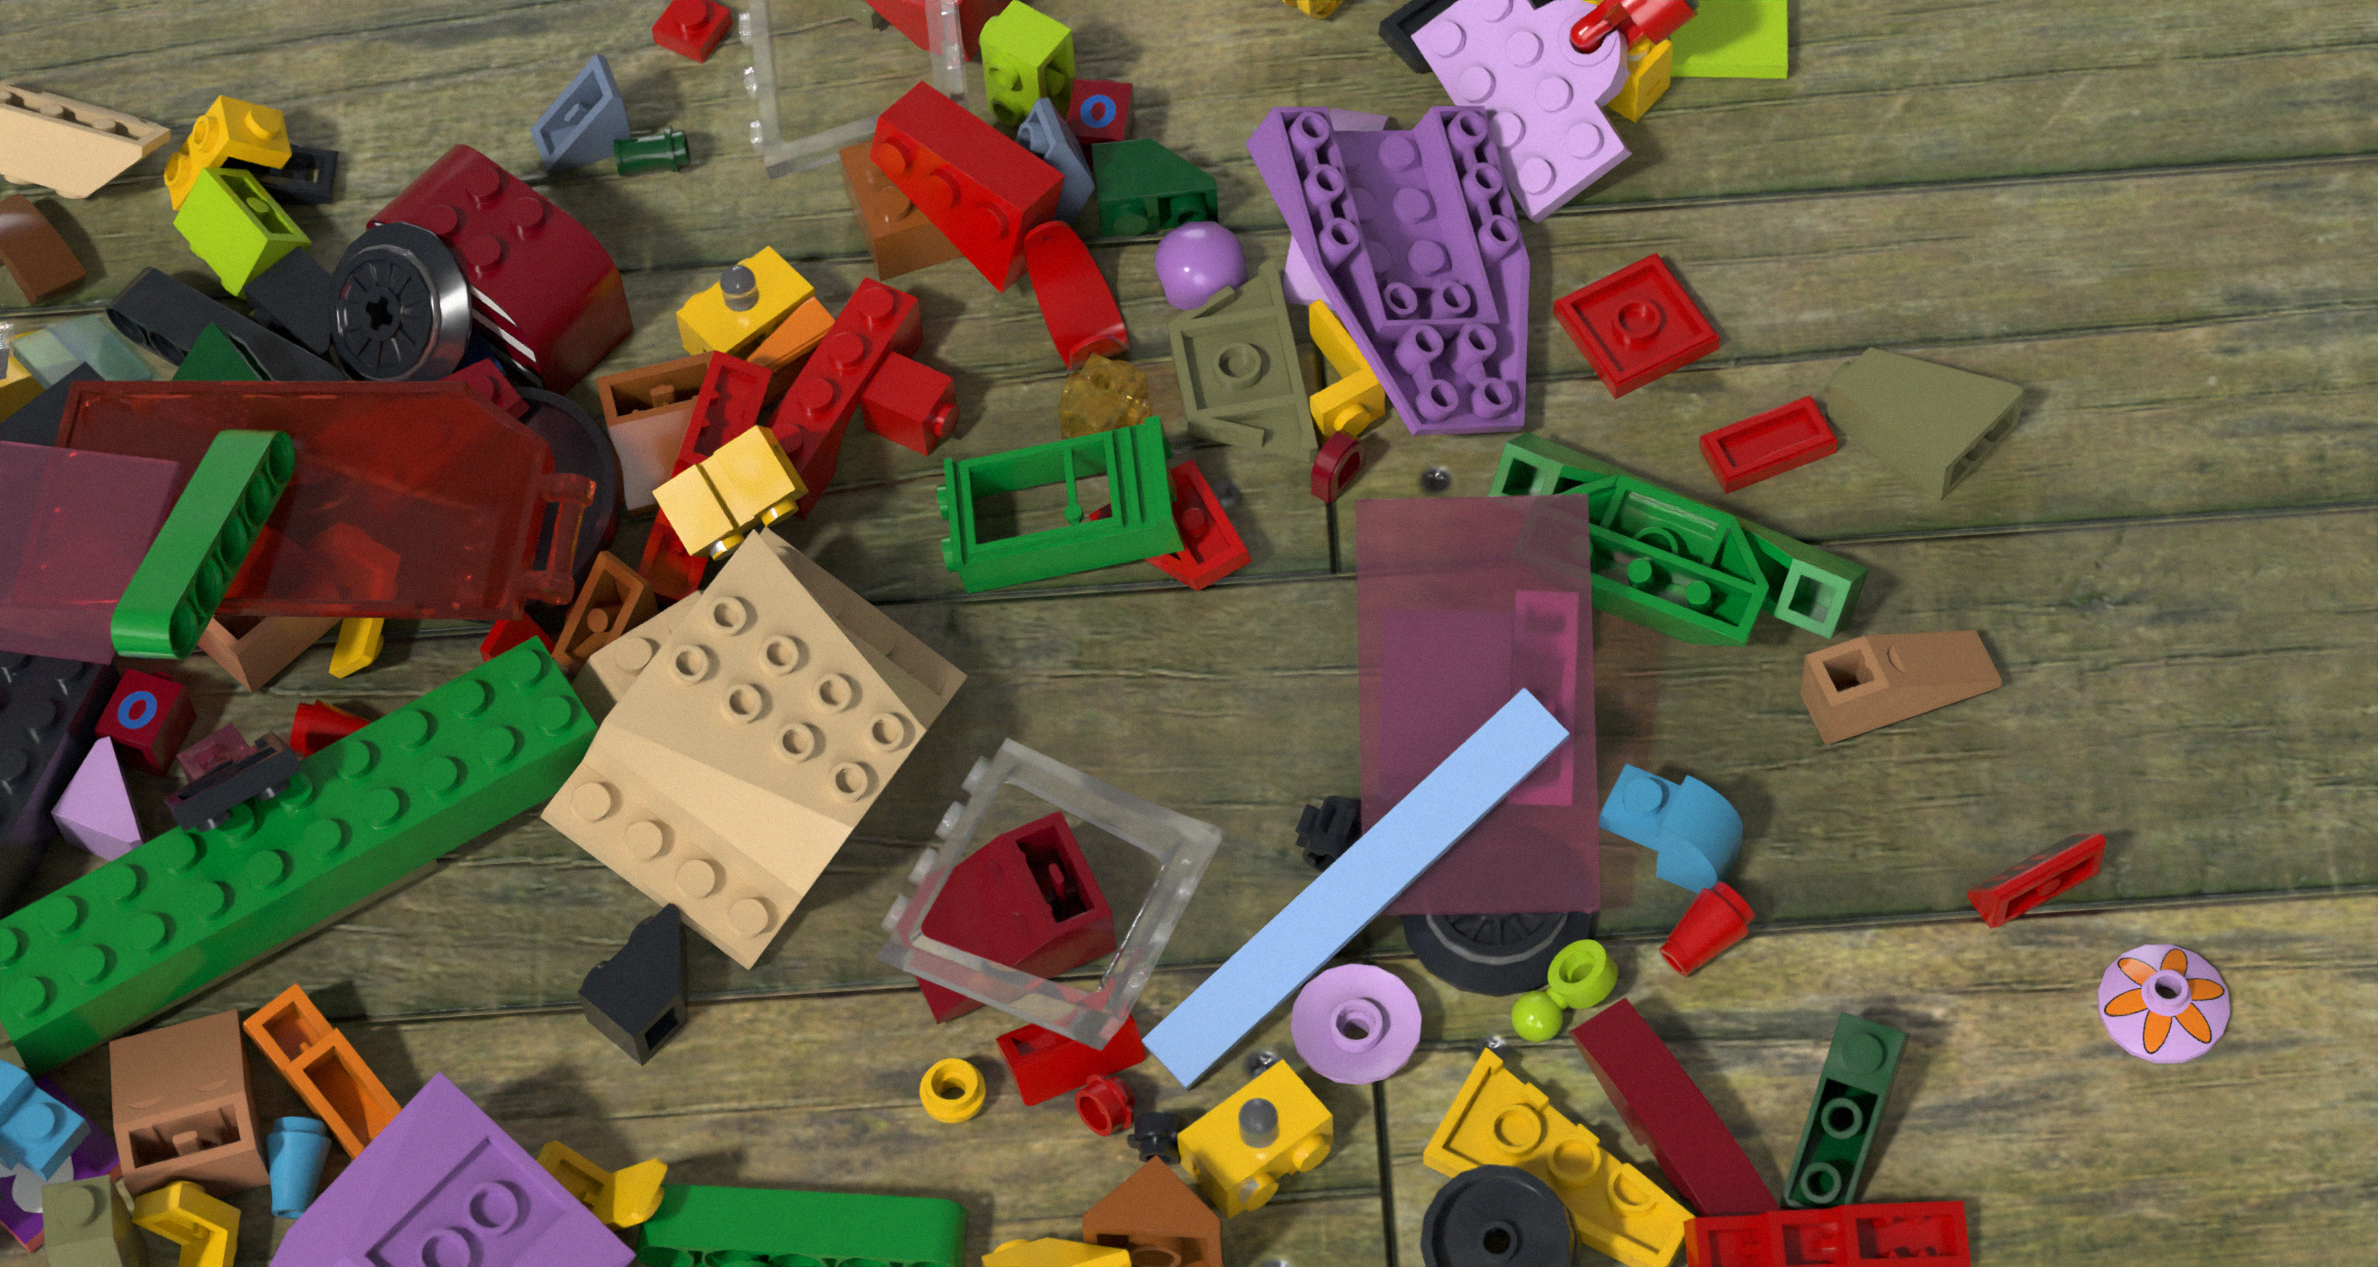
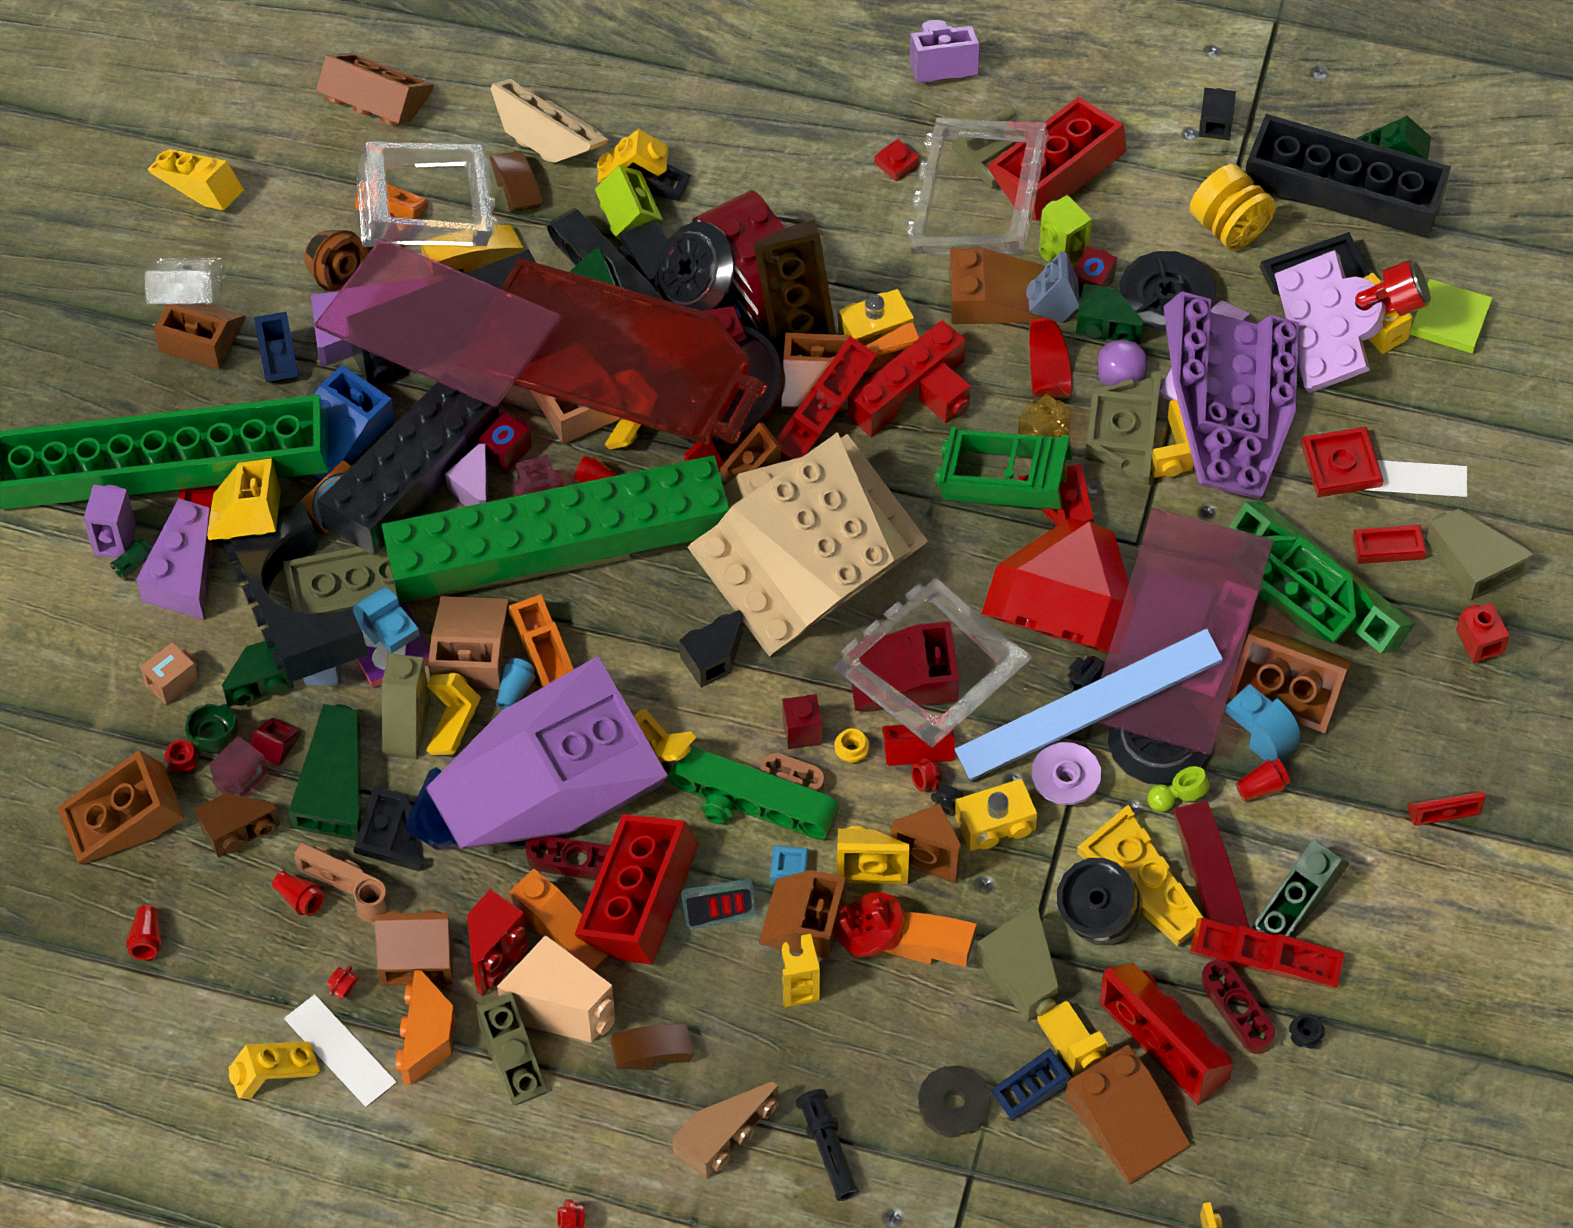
camera: 15 degrees right, 0 degrees up
clear light blue piece [8,314,152,395] -> none
green beam [111,429,295,660] -> none
black wing [164,731,302,833] -> none
sand blue slope [530,53,631,175] -> none
dark green pin [614,126,691,177] -> none
yellow piece [652,425,809,561] -> none
red wedge [870,81,1065,294] -> none
dark red tile [1311,429,1365,504] -> none
medium nougat slope [1800,630,2002,745] -> none
lavender dish [2097,944,2230,1064] -> none
none -> dark brown slope [754,220,836,356]
none -> nougat beam [760,753,824,793]
none -> dark red brick [782,694,822,749]
none -> red panel [981,518,1136,656]
none -> black piece [1119,251,1216,330]
none -> dark orange slope [1227,626,1354,733]
none -> white sticker [1367,460,1467,497]
none -> red brick [1456,602,1510,663]

